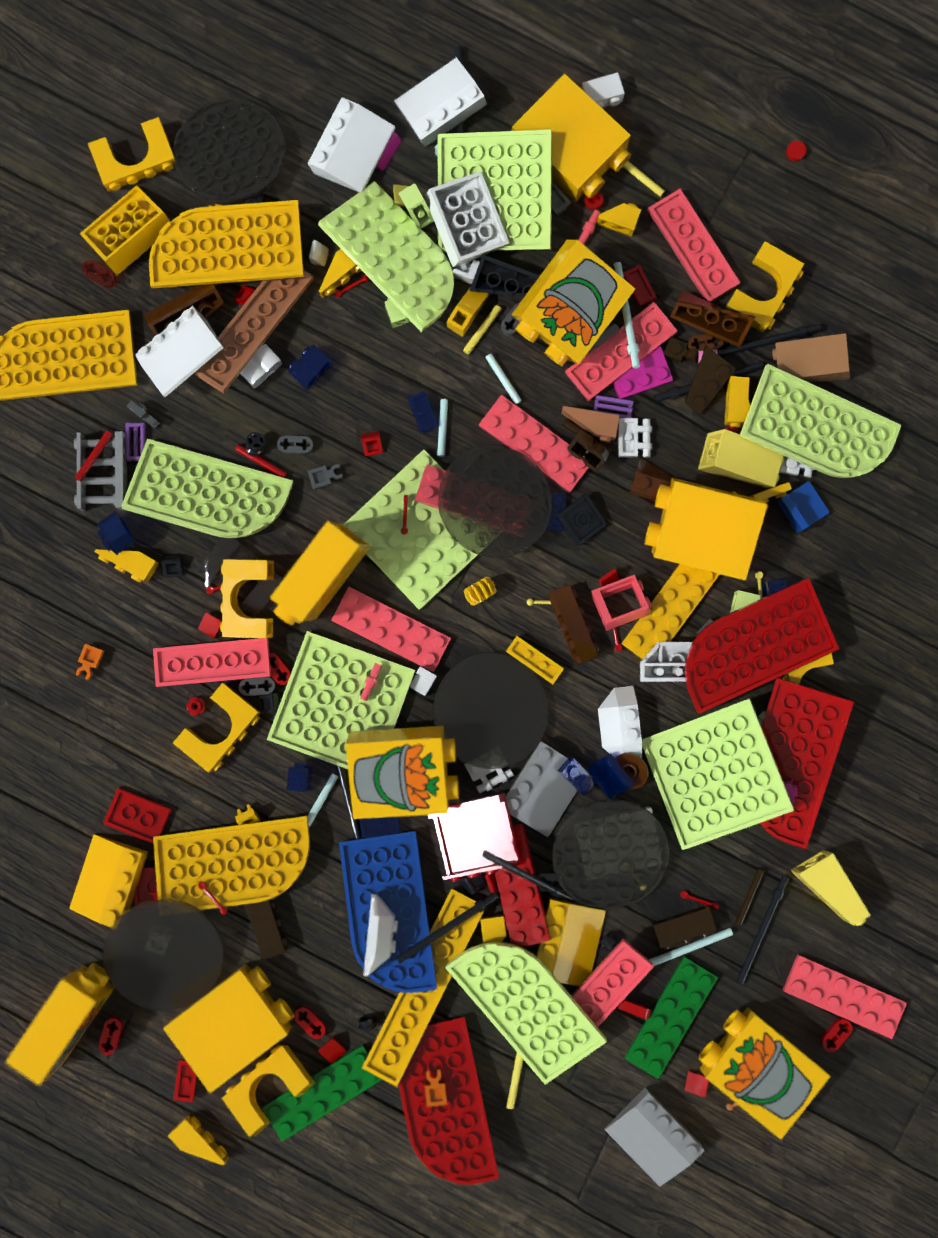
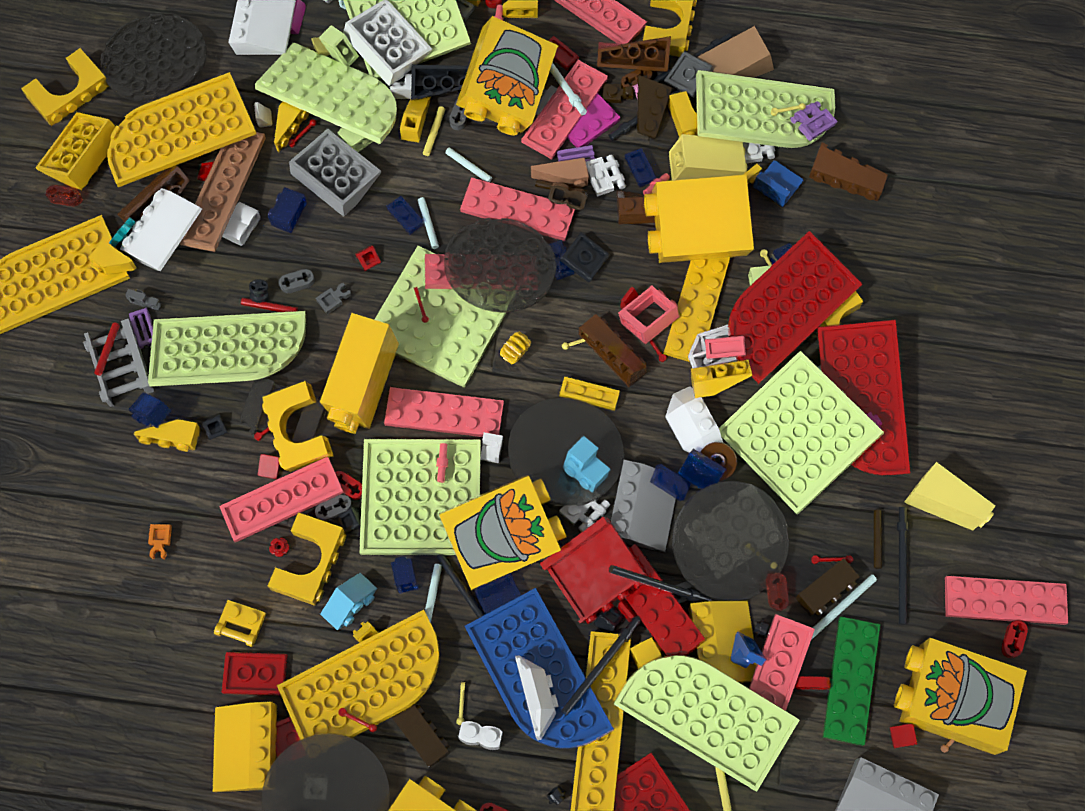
camera: 20 degrees left, 15 degrees down
none -> yellow slope [88,240,136,275]
none -> teal plate [109,217,135,248]
none -> yellow plate [214,600,266,647]
none -> light grey slope [289,129,381,217]
none -> medium azure brick [320,573,377,630]
none -> light yellow hinge [457,682,465,725]
none -> white brick [458,721,503,750]
none -> medium azure brick [563,436,610,493]
none -> clear blue plate [625,148,656,187]
none -> coral bar [643,173,670,195]
none -> dark grey plate [664,51,714,98]
none -> yellow slope [691,360,752,398]
none -> coral tile [705,336,746,359]
none -> blue slope [731,632,766,668]
none -> clear red beam [766,572,789,611]
none -> light yellow hinge [770,103,806,116]
none -> medium lavender plate [791,101,838,141]
none -> reddish brown wedge [809,142,888,201]

